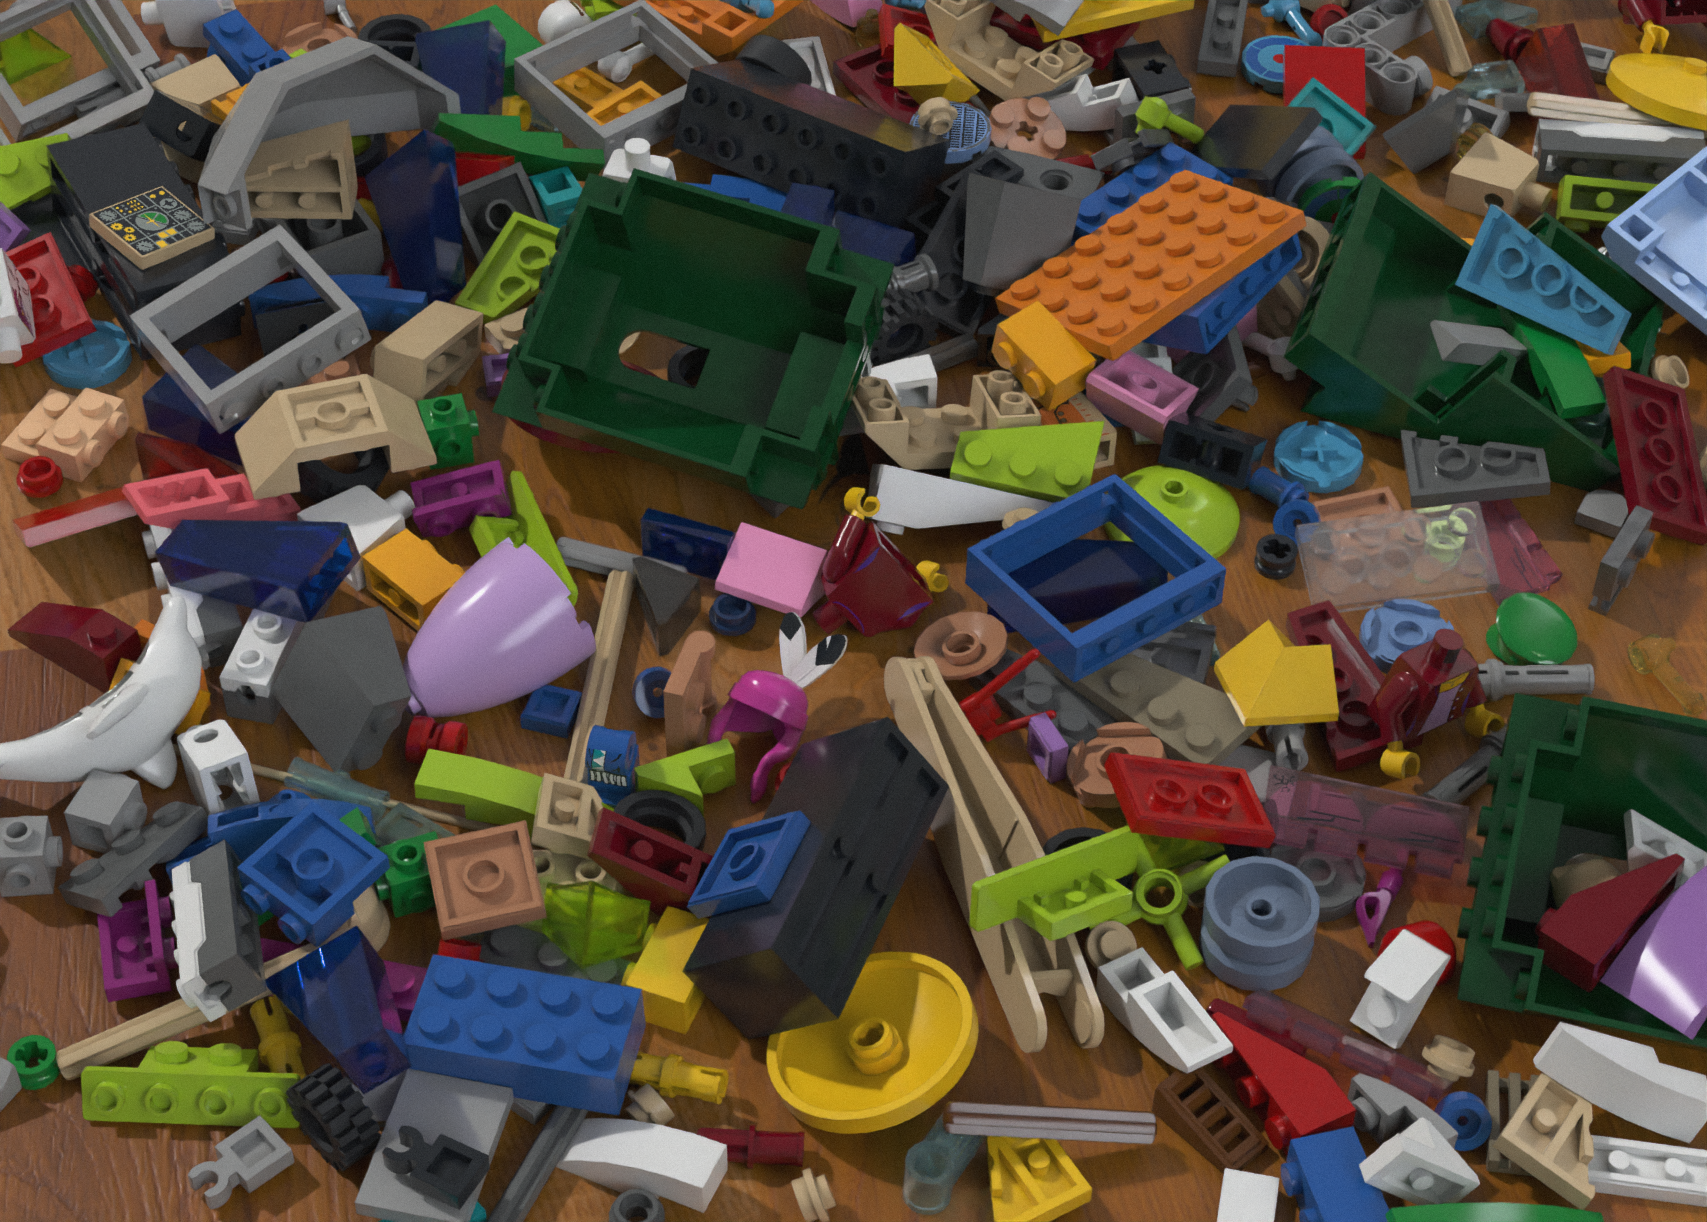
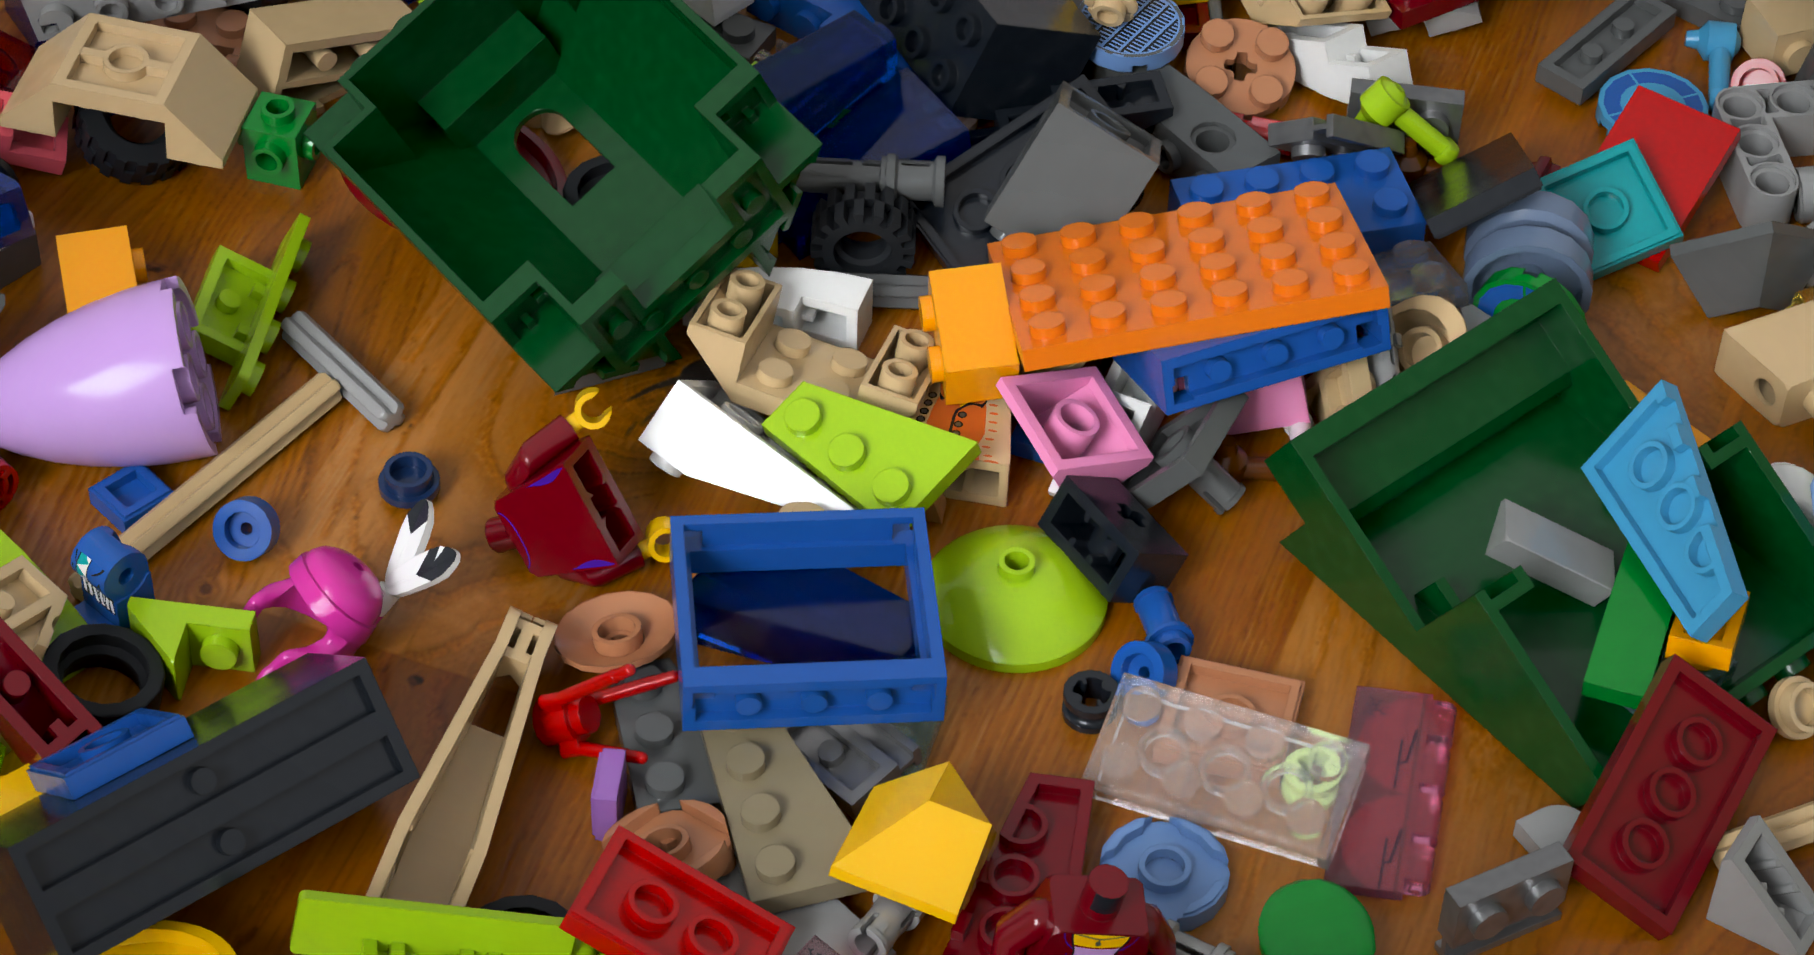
camera: 30 degrees right, 0 degrees up
white torso [297,485,415,591] -> none
magenta bracket [411,460,512,538] -> none
clear smoke slope [632,556,701,656] -> none
clear blue bracket [641,508,735,580] -> none
nougat plate [663,631,717,757] -> none
bright pink slope [715,522,828,618] -> none
black brick [1112,40,1192,101] -> none
dark azure tile [1273,421,1364,494] -> none
dark grey wing [1401,430,1551,508] -> none

